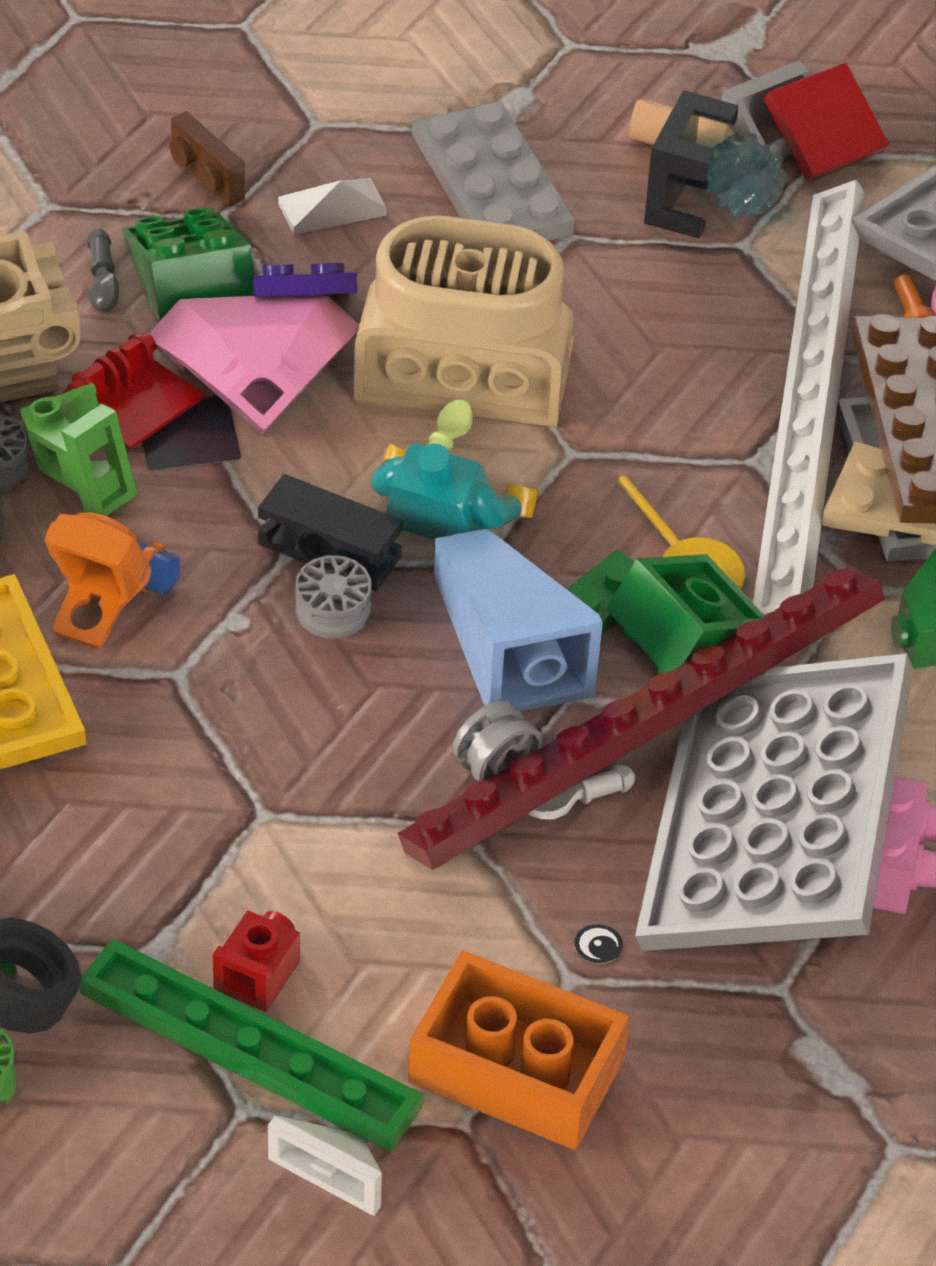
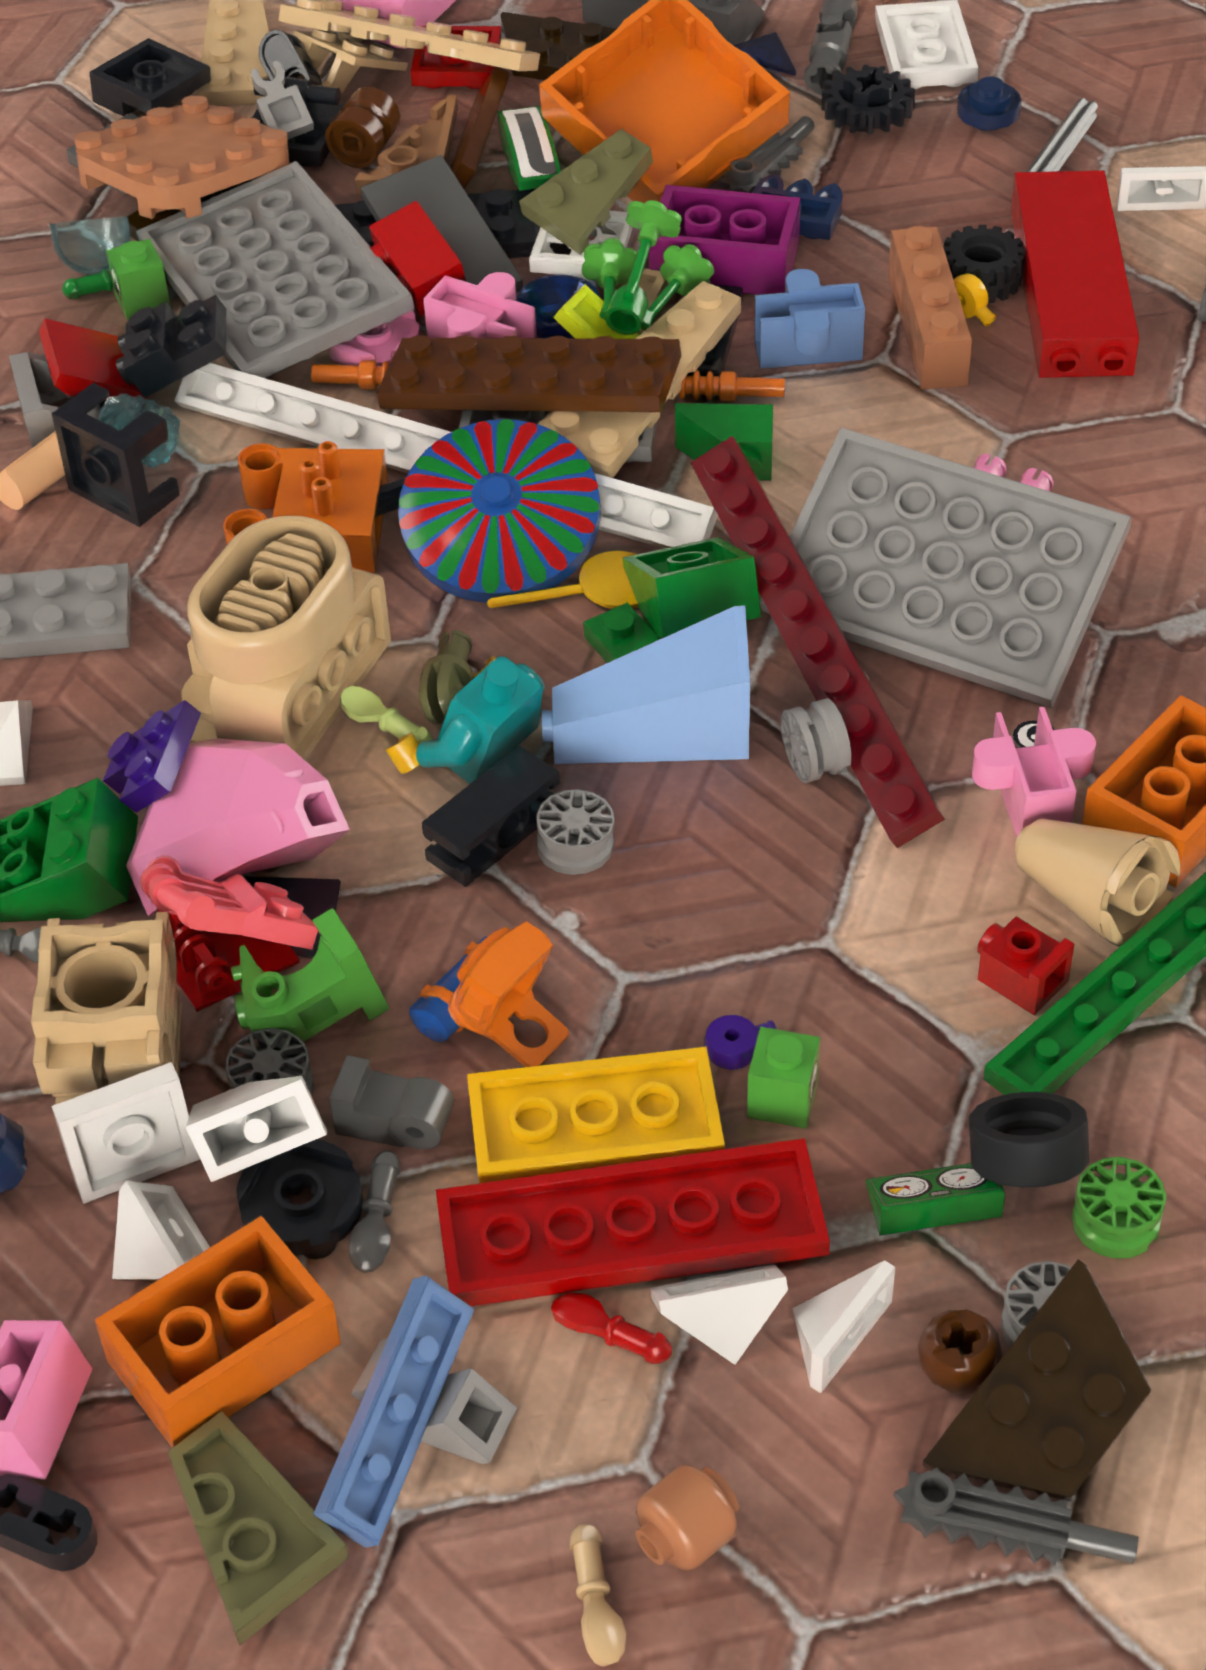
camera: 70 degrees left, 0 degrees up
none -> black plate [116,295,226,398]
none -> coral plate [140,855,318,950]
none -> orange piece [223,441,406,573]
none -> dish [398,419,601,603]
none -> olive arm [419,630,474,724]
none -> dark purple piece [703,1015,777,1070]
none -> bright green brick [747,1027,821,1129]
none -> bright pink piece [972,707,1096,838]
none -> tan cone [1015,818,1180,947]

